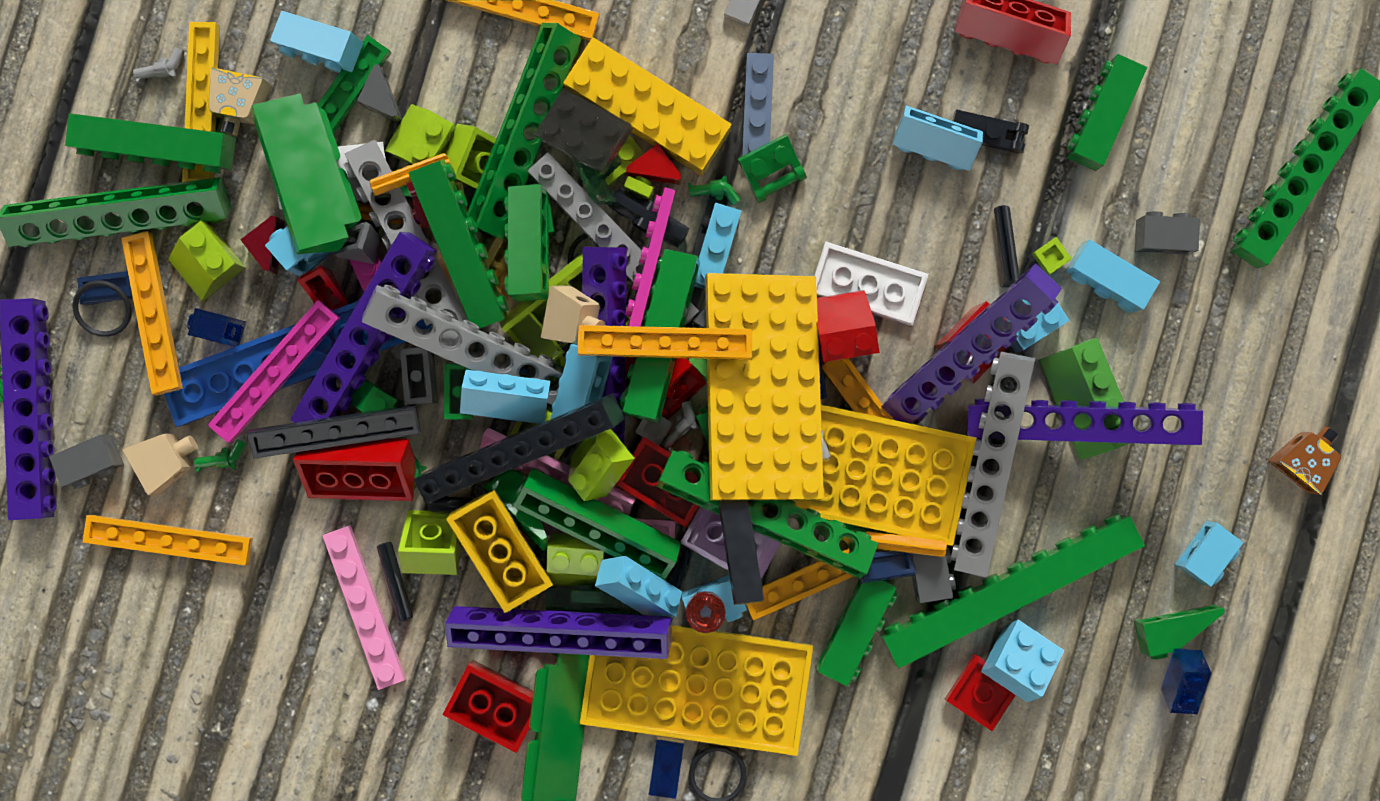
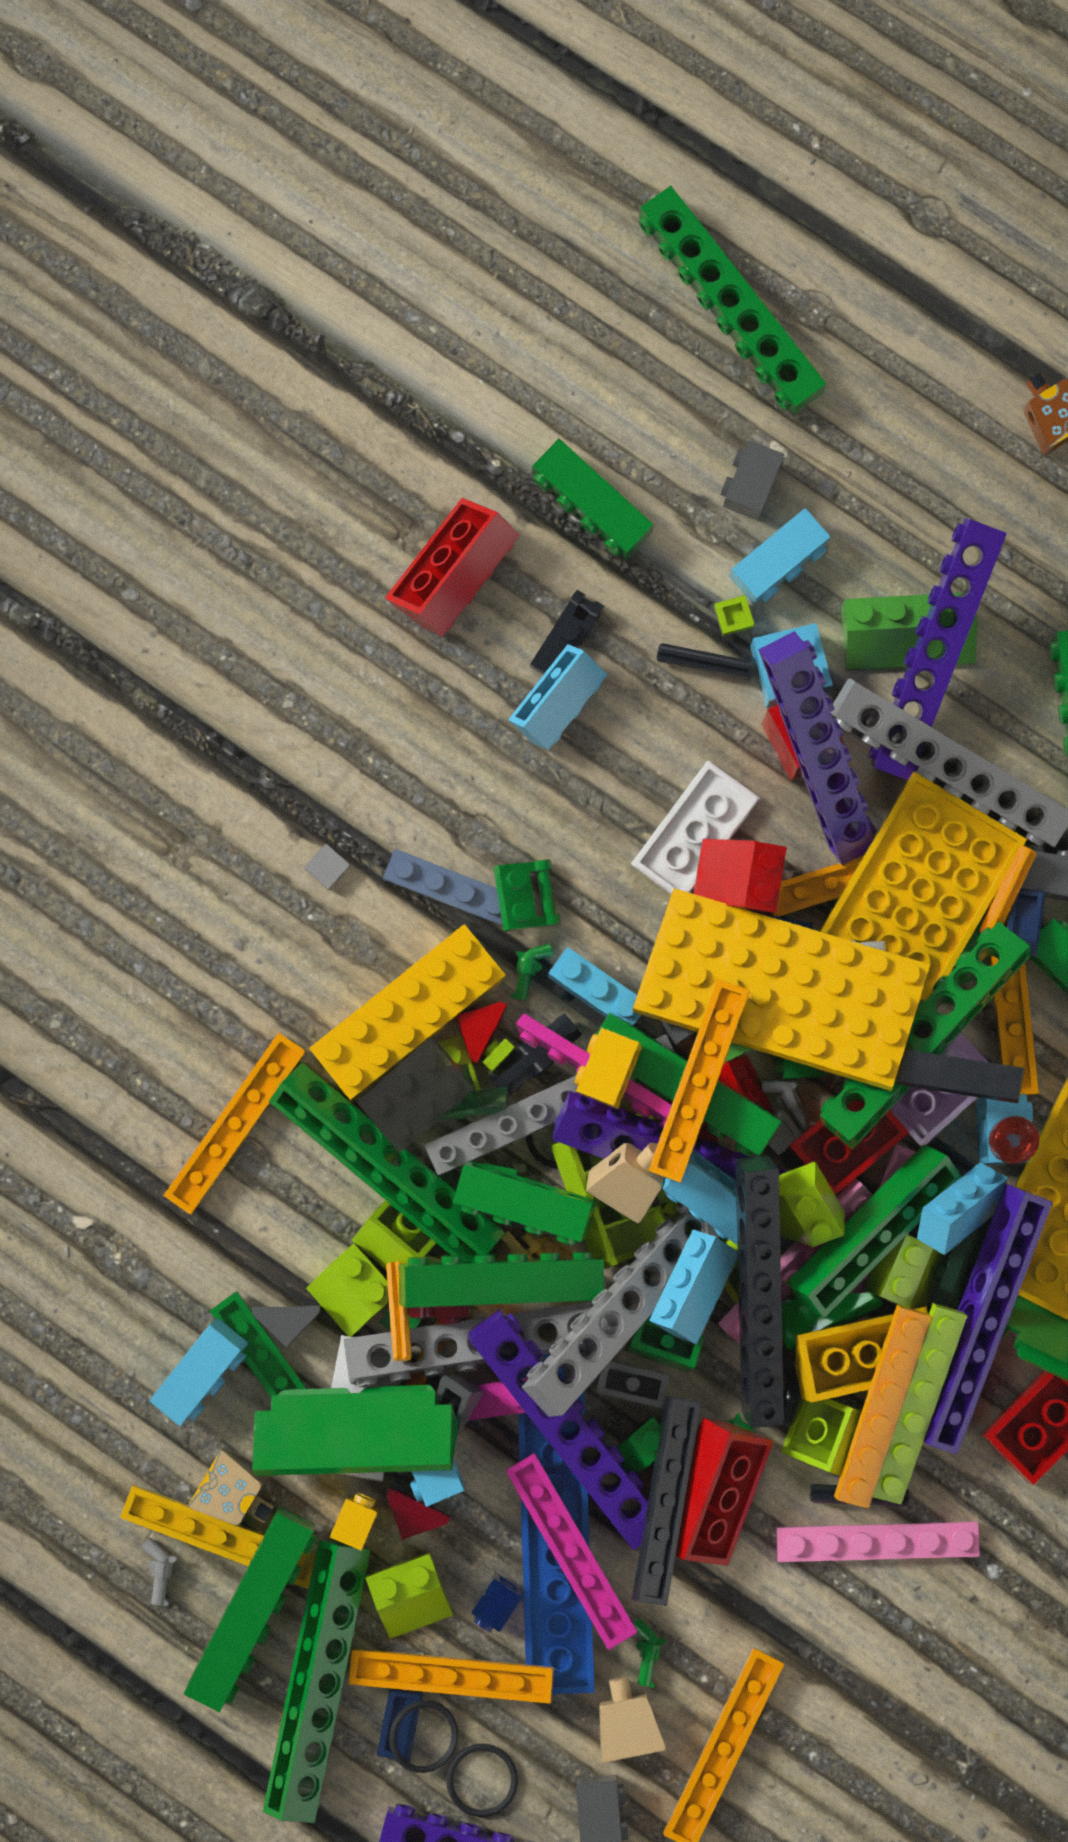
camera: 65 degrees left, 5 degrees down
red slope [297,265,349,311] -> none
none -> yellow brick [330,1492,381,1551]
none -> black tyre [446,1743,518,1817]
none -> yellow brick [574,1028,643,1109]
none -> light orange plate [834,1305,932,1509]
none -> lime plate [873,1303,967,1505]

